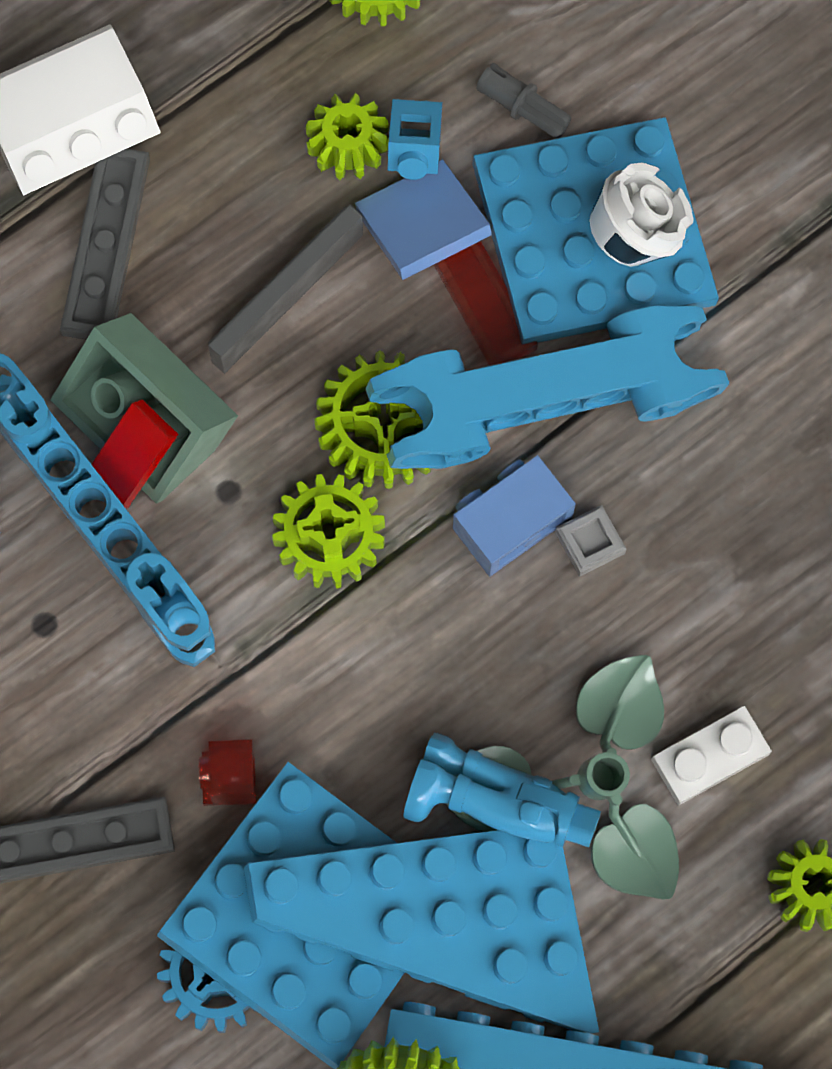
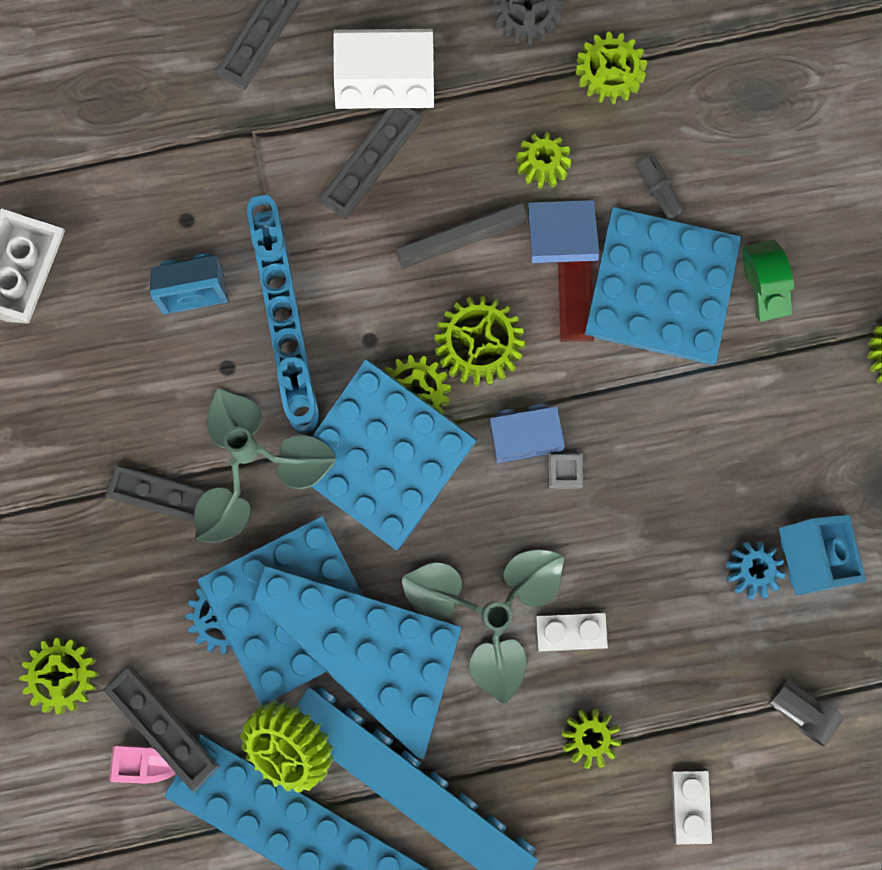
camera: 30 degrees right, 5 degrees up
sand green slope [50,313,238,504] -> none
red tile [91,400,179,509] -> none
clear red brick [199,739,257,806] -> none
dark azure piece [366,305,729,469] -> none
dark azure brick [388,99,443,180] -> none
dark azure piece [403,732,601,848] -> none
white cone [589,163,694,267] -> none
none -> sand green plant [194,388,337,543]
none -> dark azure plate [311,359,478,551]
none -> green brick [742,239,795,322]

